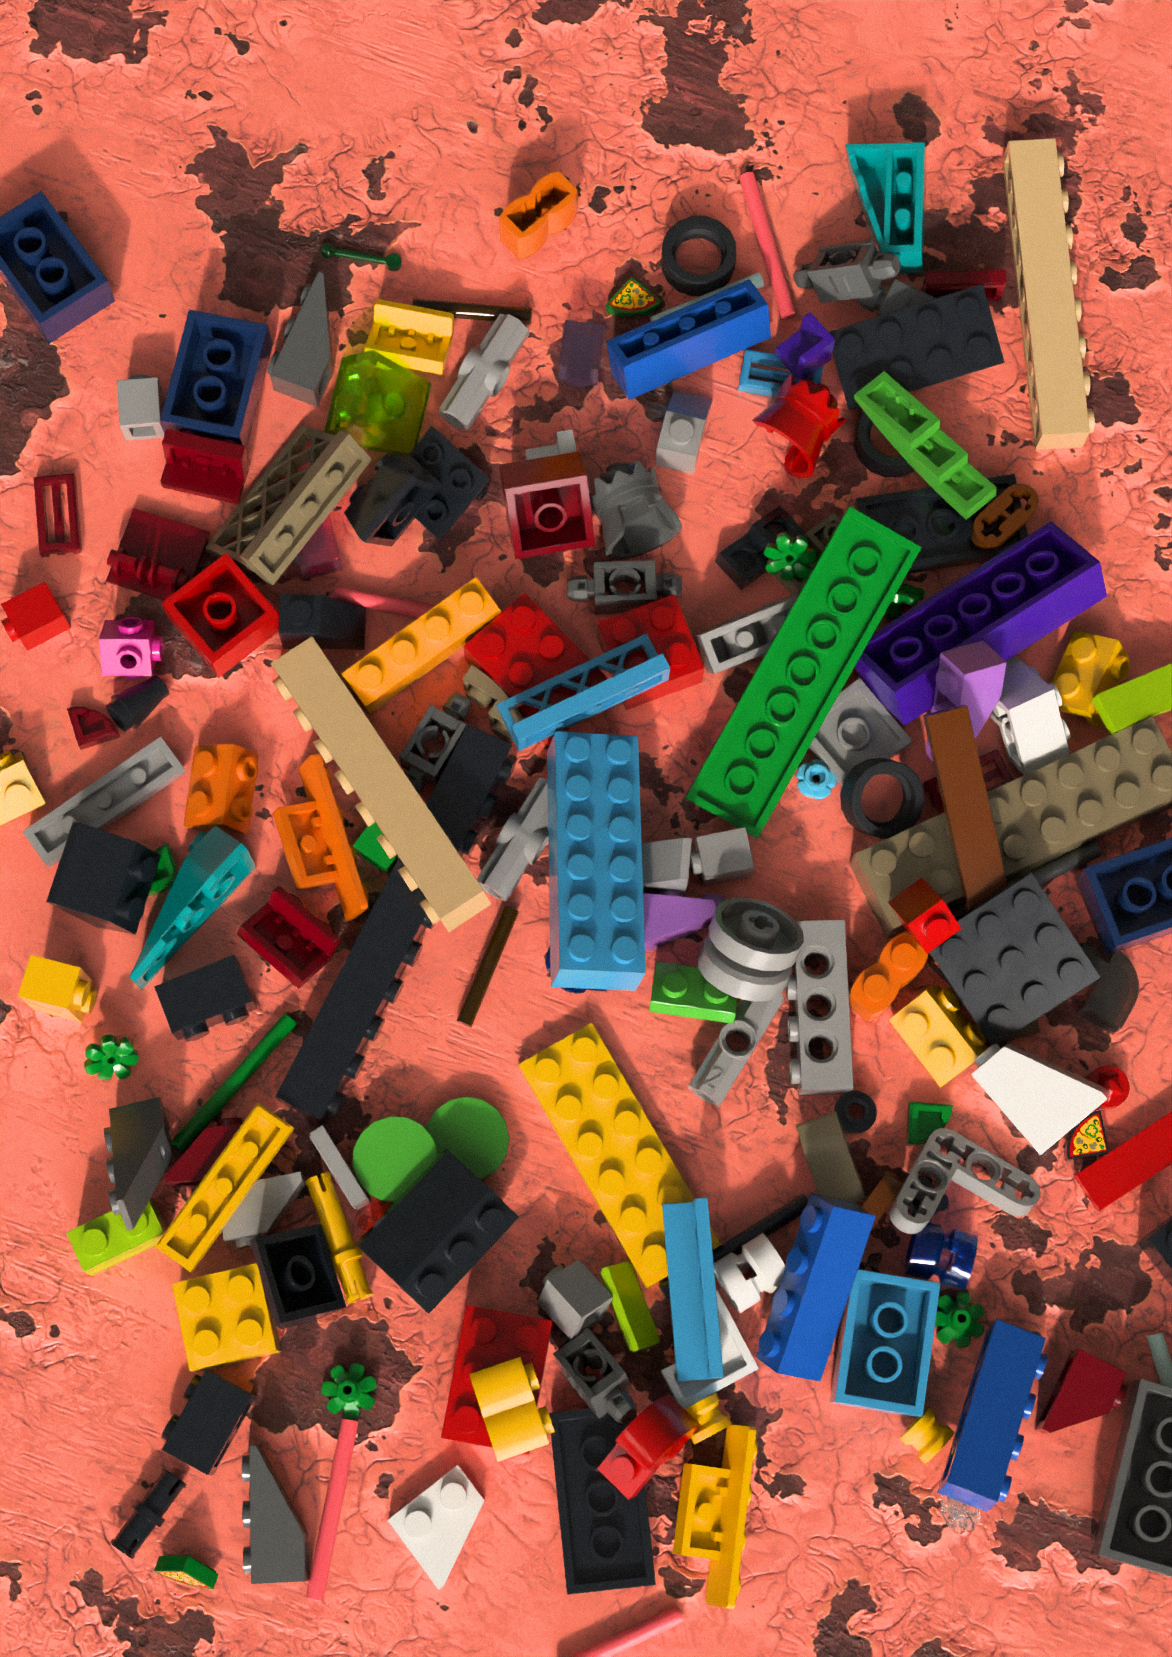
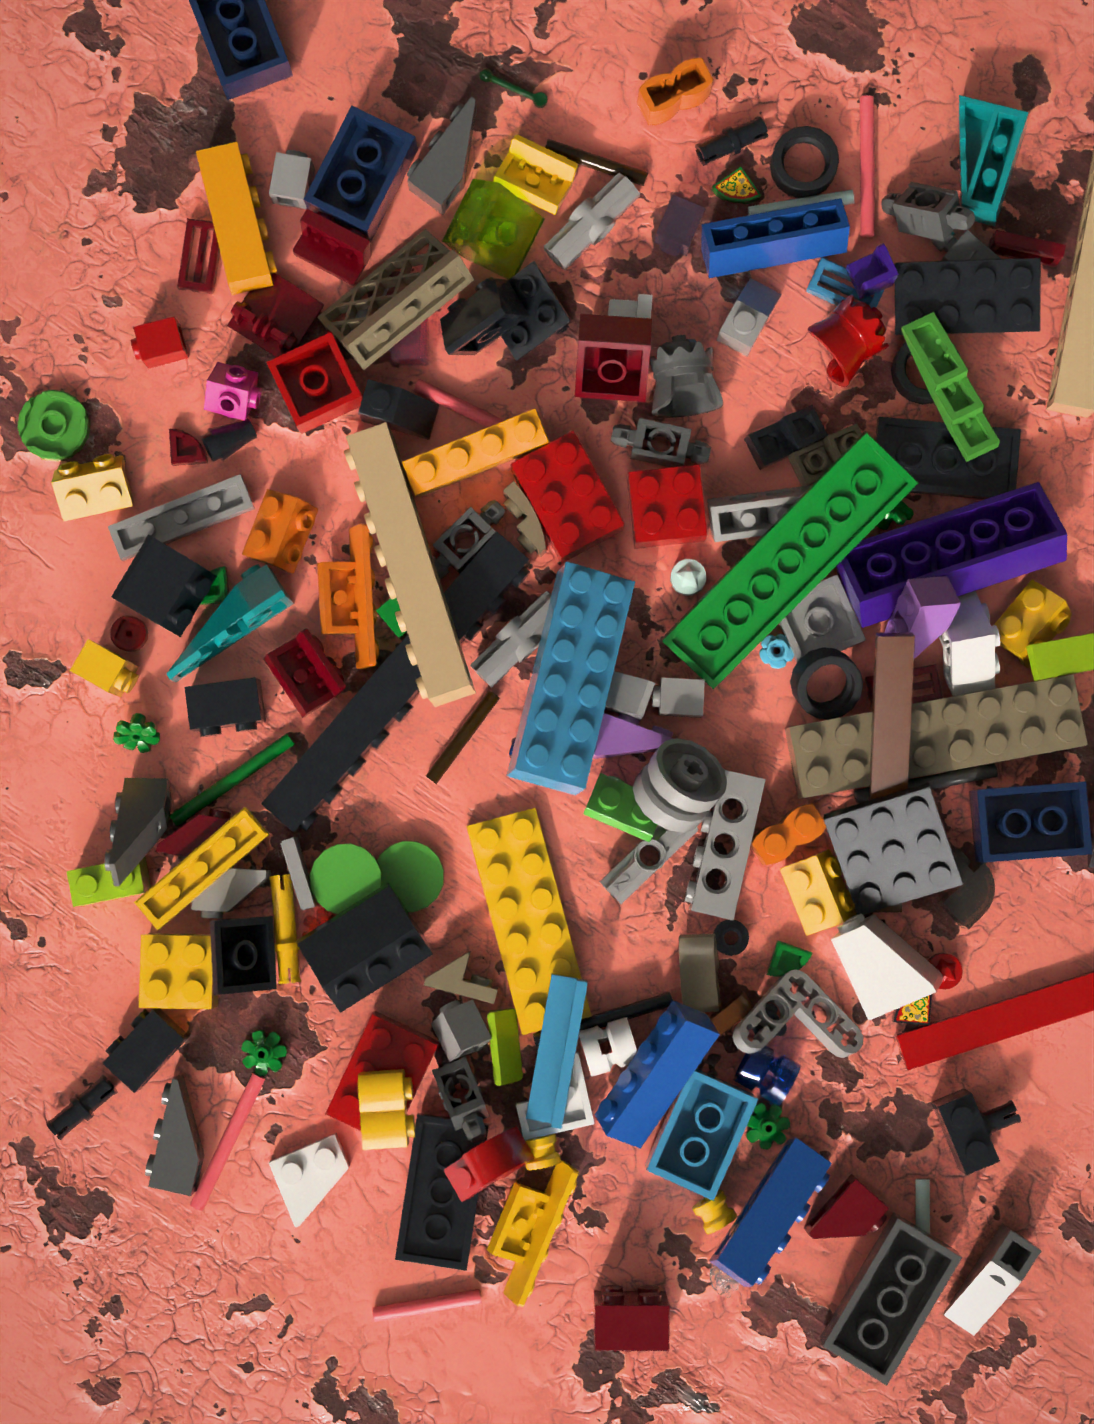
camera: 20 degrees right, 10 degrees up
green tile [154,1555,219,1589] -> none
dark azure fence [497,633,670,751] -> none
green plant [764,532,816,581] -> none
red brick [887,877,962,954] -> none
reddish brown beam [970,483,1039,551] -> none
none -> red tile [110,615,148,652]
none -> light orange brick [196,142,277,295]
none -> dark tan slope [424,951,498,1004]
none -> dark red brick [593,1285,669,1351]
none -> light aqua tile [670,559,706,596]
none -> black pin [695,116,768,166]

